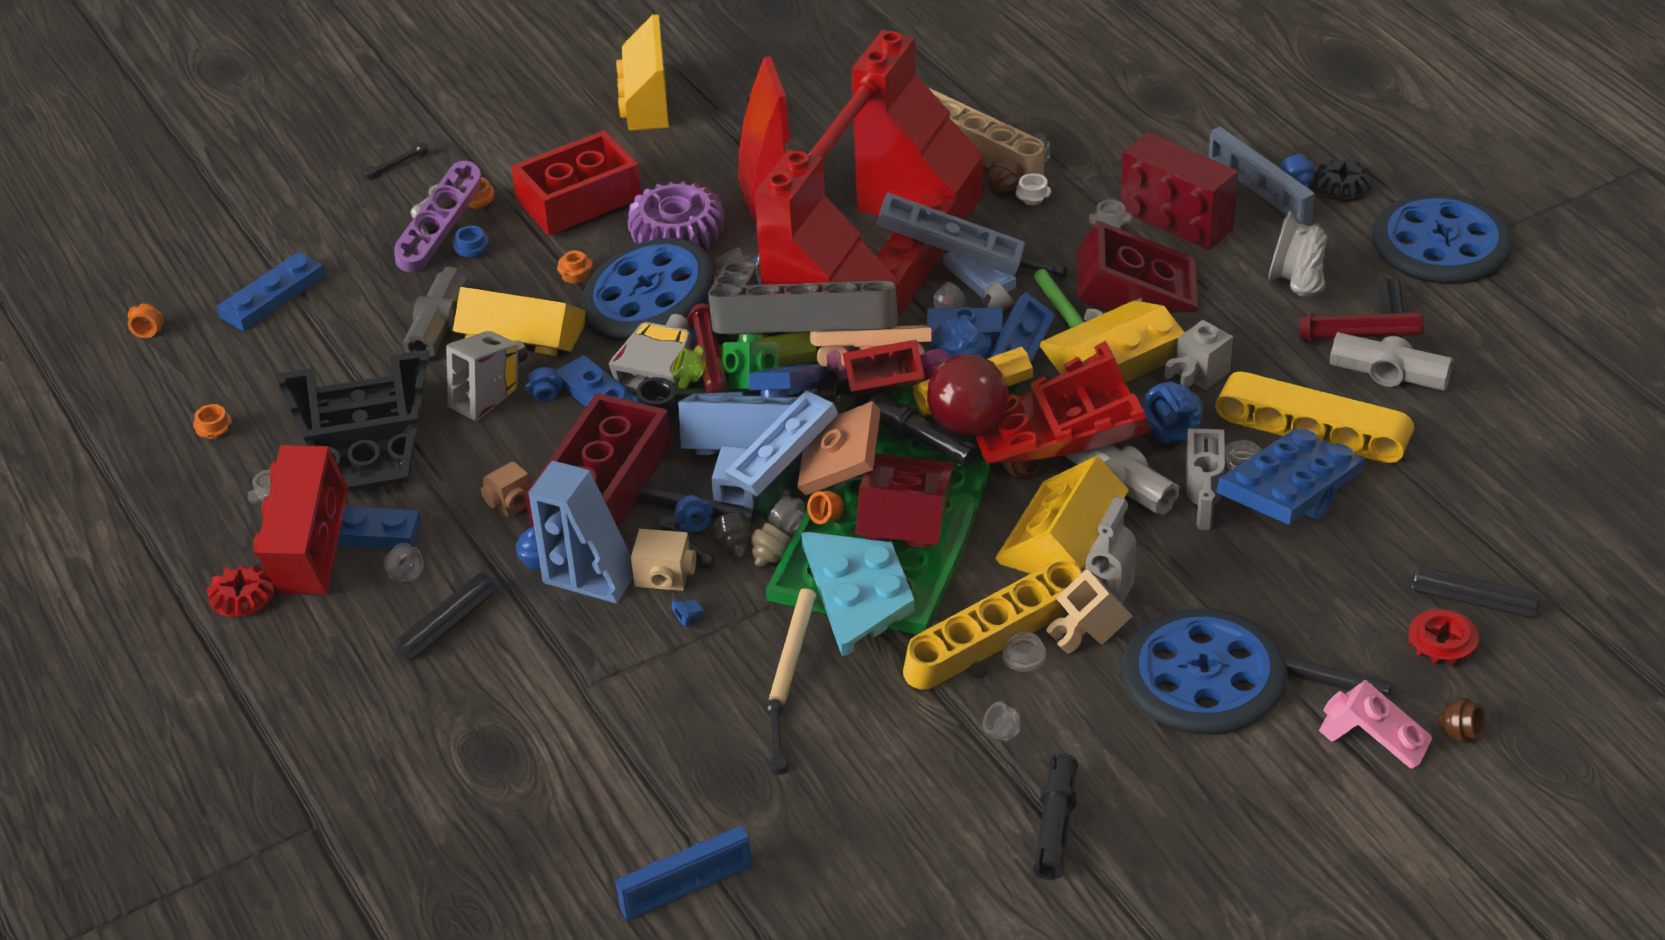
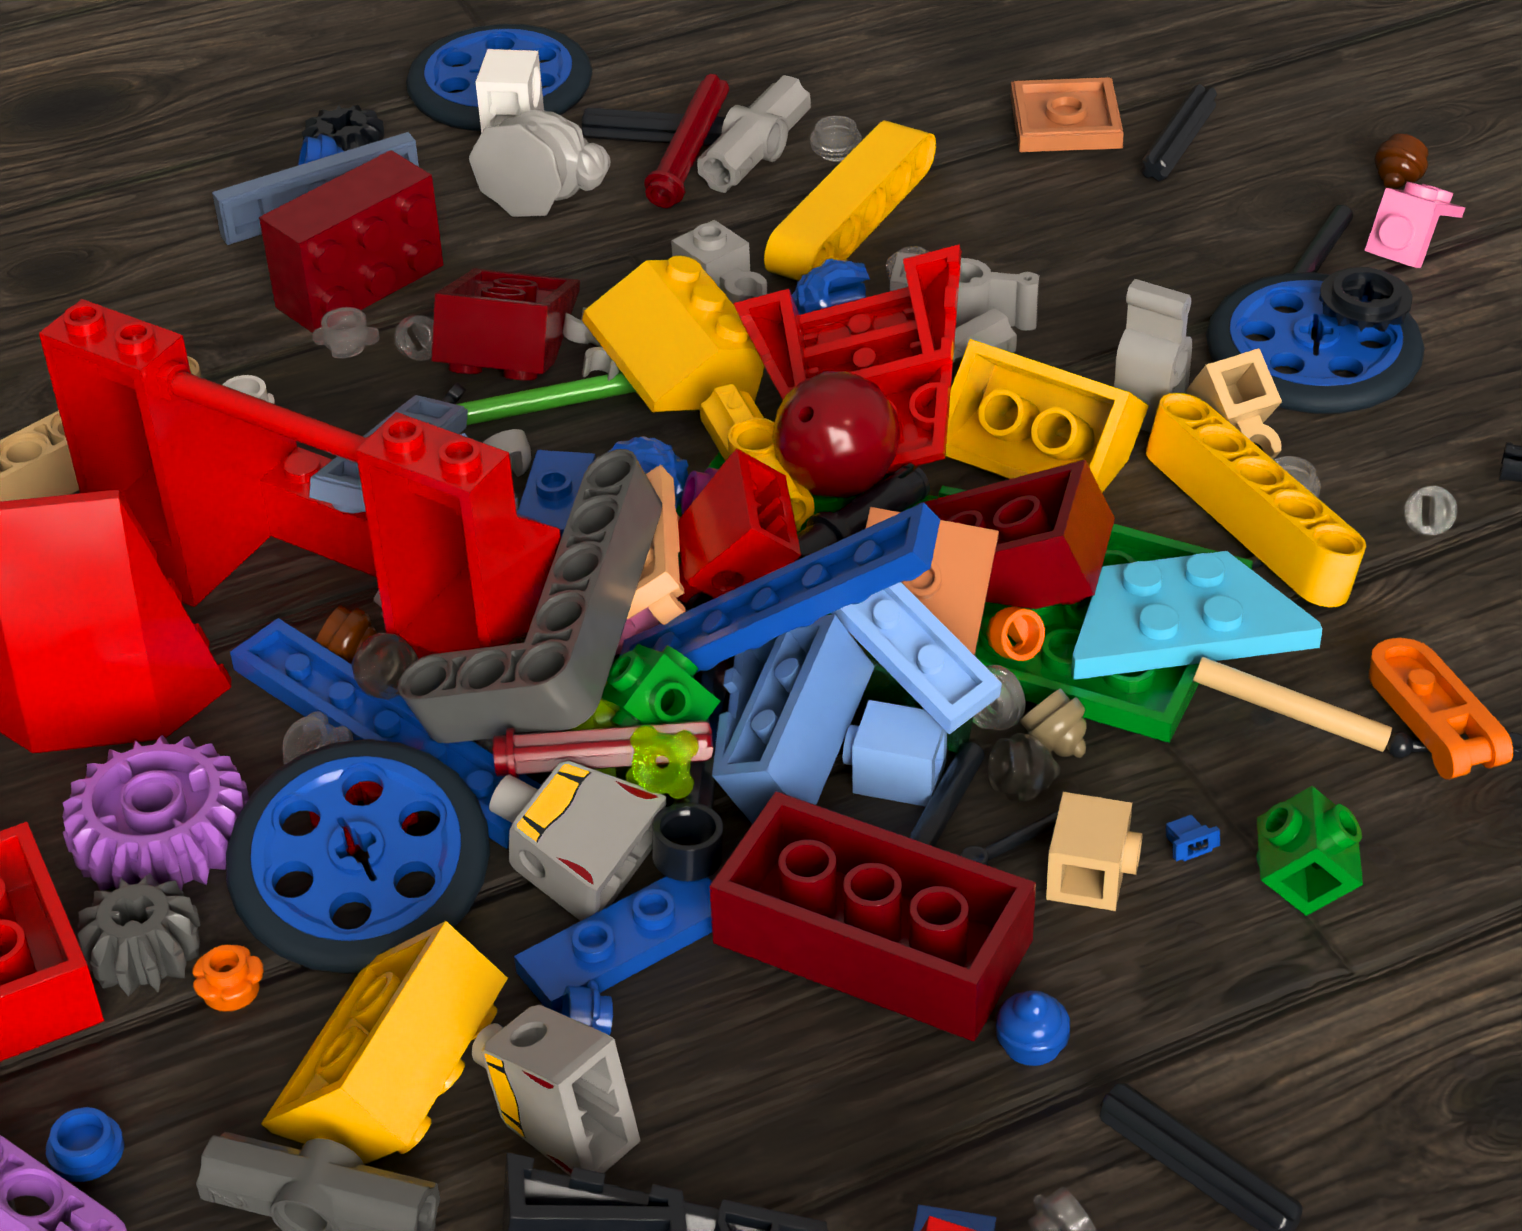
camera: 85 degrees left, 0 degrees up
medium nougat plate [481,461,531,518] -> none
medium blue wedge [529,460,633,604] -> none
blue plate [674,495,713,534] -> none
blue plate [987,292,1055,389] -> none
blue plate [1216,428,1366,525] -> none
red gear [1409,609,1479,666] -> none
none -> dark grey gear [78,873,201,997]
none -> white brick [476,49,544,133]
none -> clear plate [810,116,862,161]
none -> nougat plate [1010,77,1124,152]
none -> green brick [1256,786,1363,916]
none -> black gear [1319,267,1412,332]
none -> orange plate [1368,638,1513,780]

